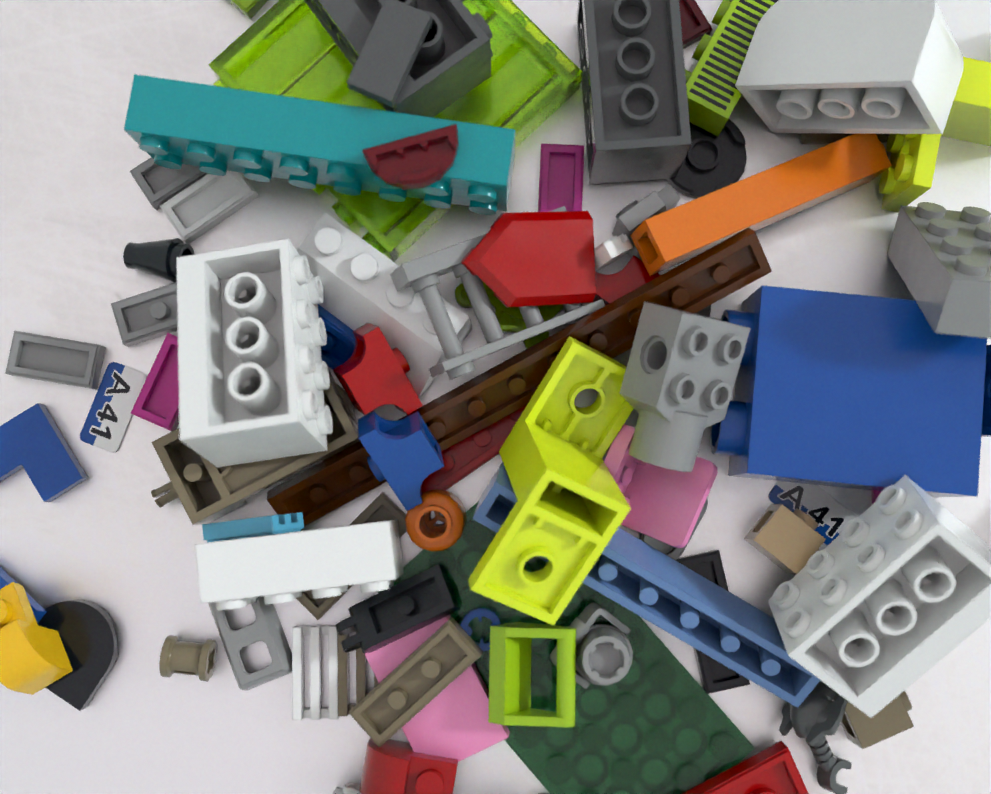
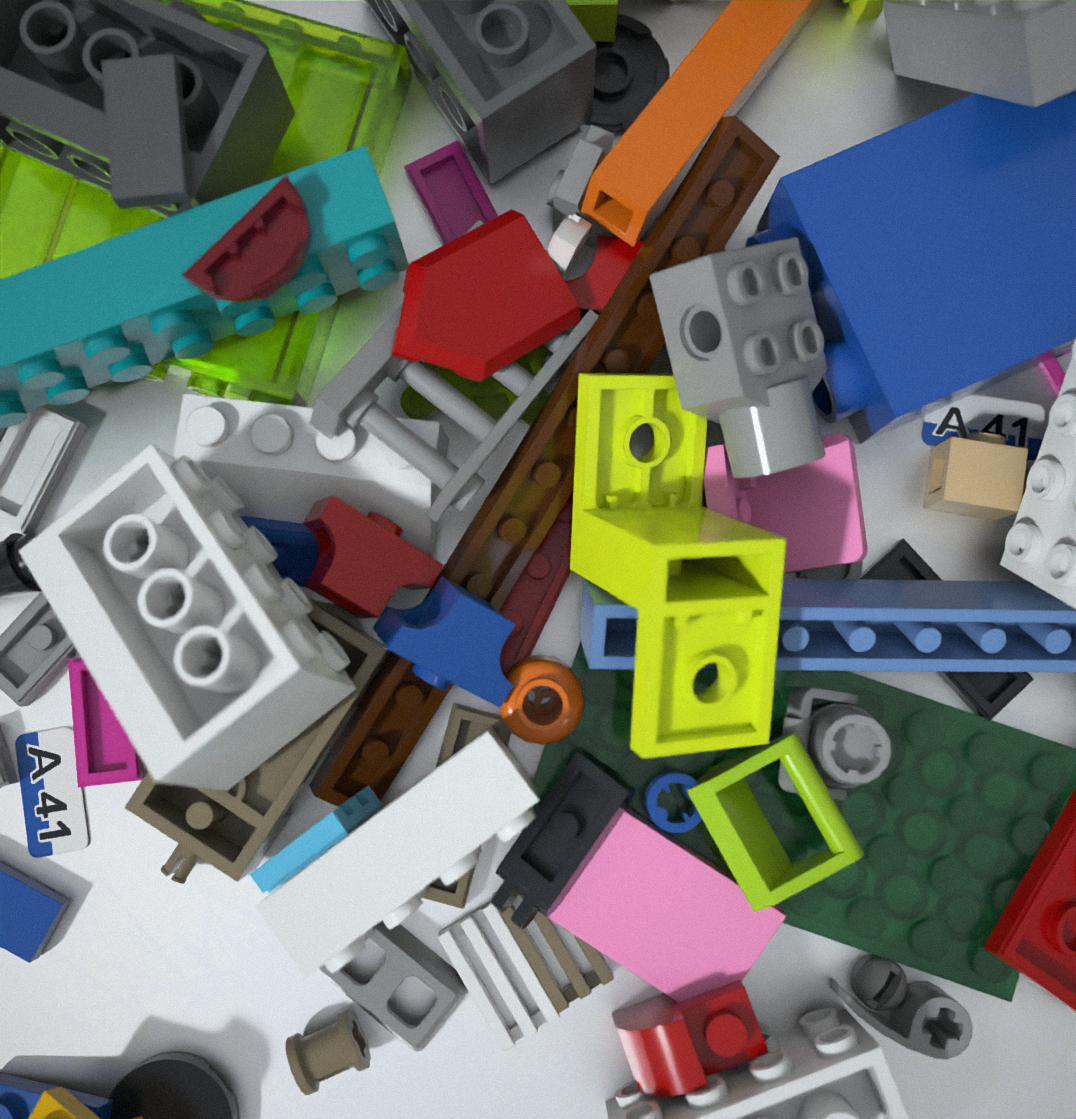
camera: 35 degrees left, 0 degrees up
dark tan tile [348,617,483,748] -> none

